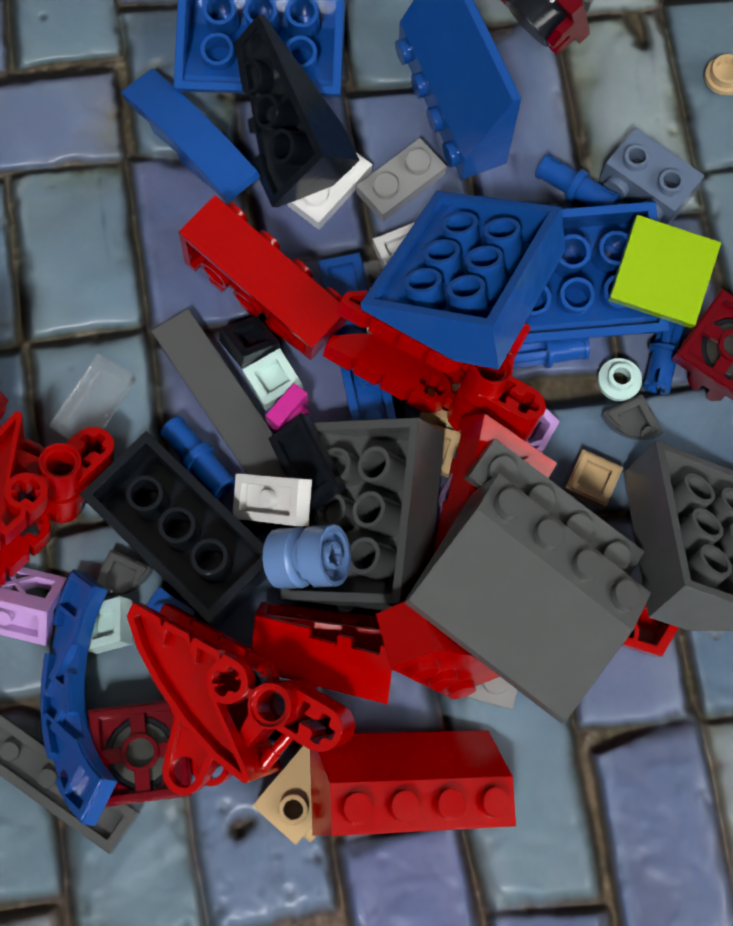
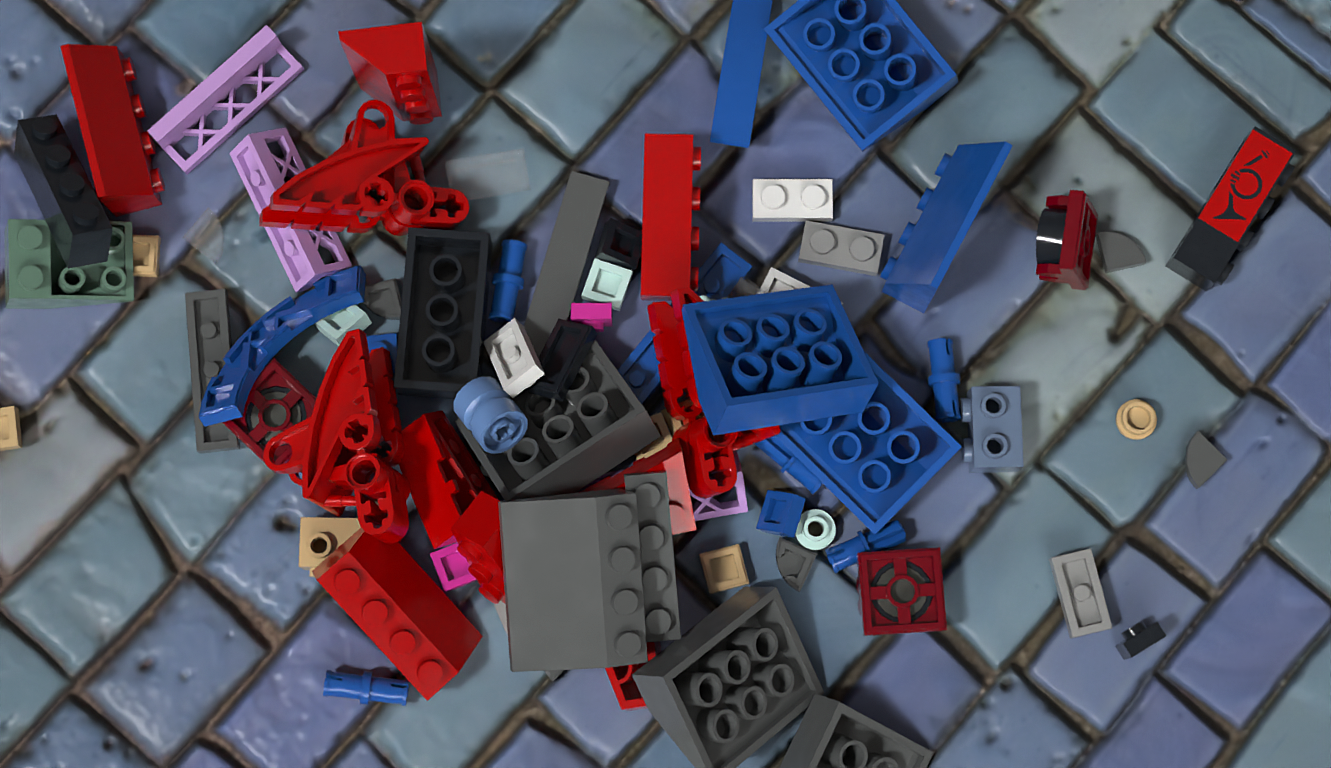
camera: 50 degrees right, 5 degrees up
black wedge [234,14,359,208] -> none
lime tile [607,215,722,328] -> none
none -> blue pin [323,670,409,706]
none -> dark pink plate [430,543,477,593]
none -> blue plate [756,490,806,538]

